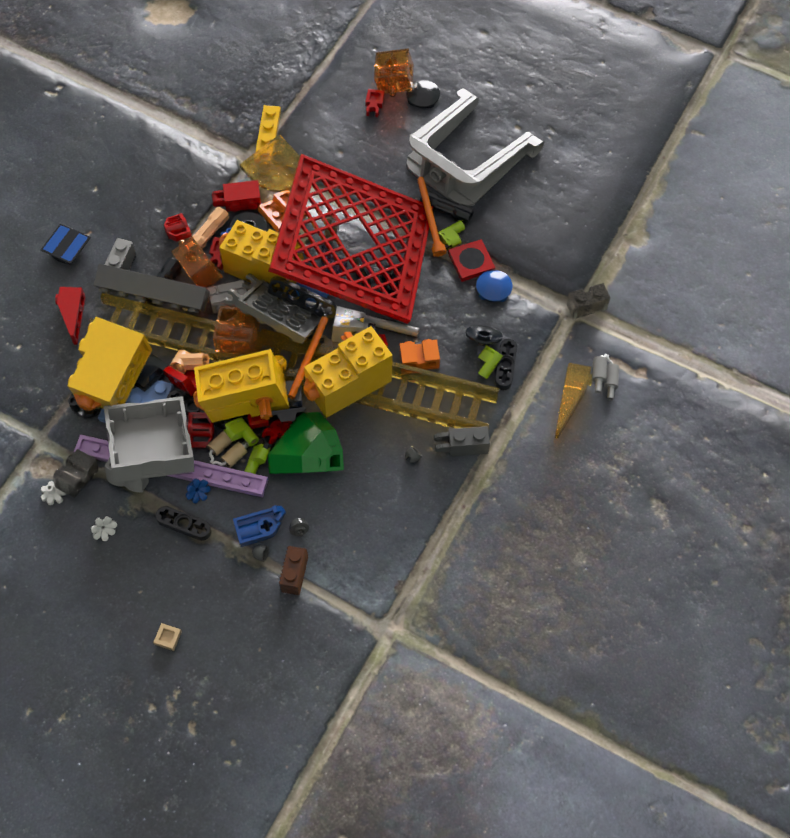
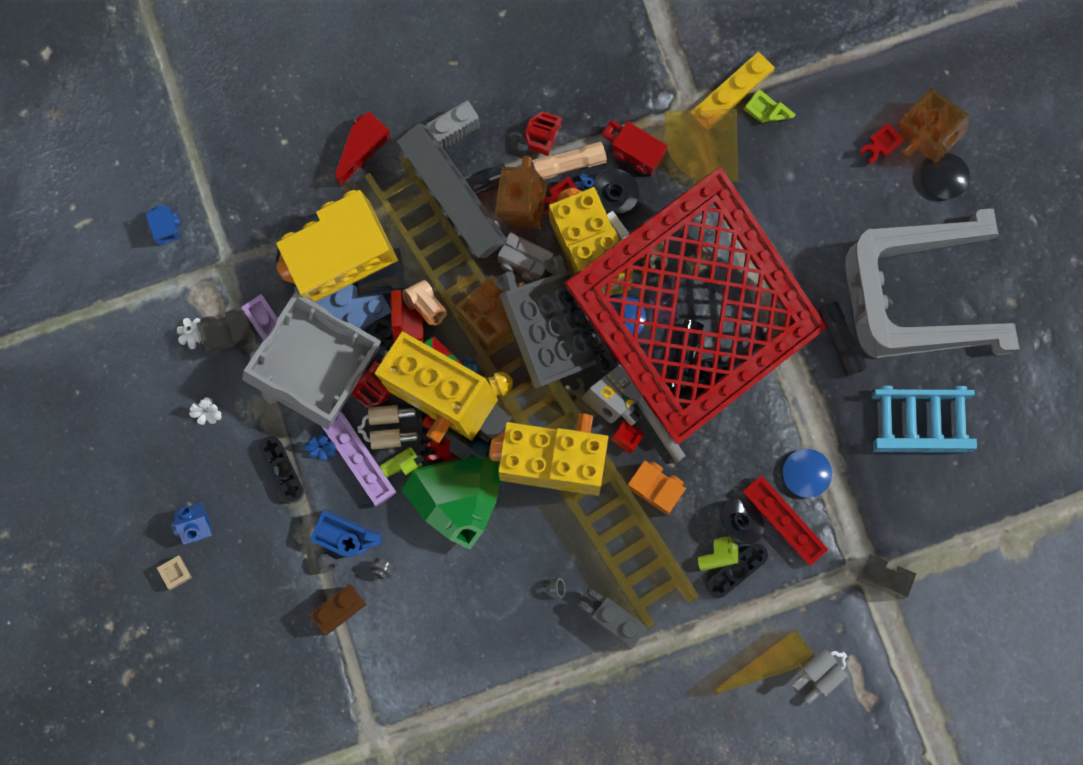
camera: 45 degrees right, 15 degrees up
piece [40,223,91,264] -> none
lime piece [223,417,259,446] -> none
orange slope [258,190,306,233] -> none
orange piece [288,316,328,399] -> none
orange piece [417,176,447,257] -> none
lime piece [438,220,465,250] -> none
red tile [448,239,495,282] -> none
none -> blue brick [171,502,212,545]
none -> red plate [742,475,829,567]
none -> lime slope [743,89,796,123]
none -> medium azure fence [871,386,977,453]

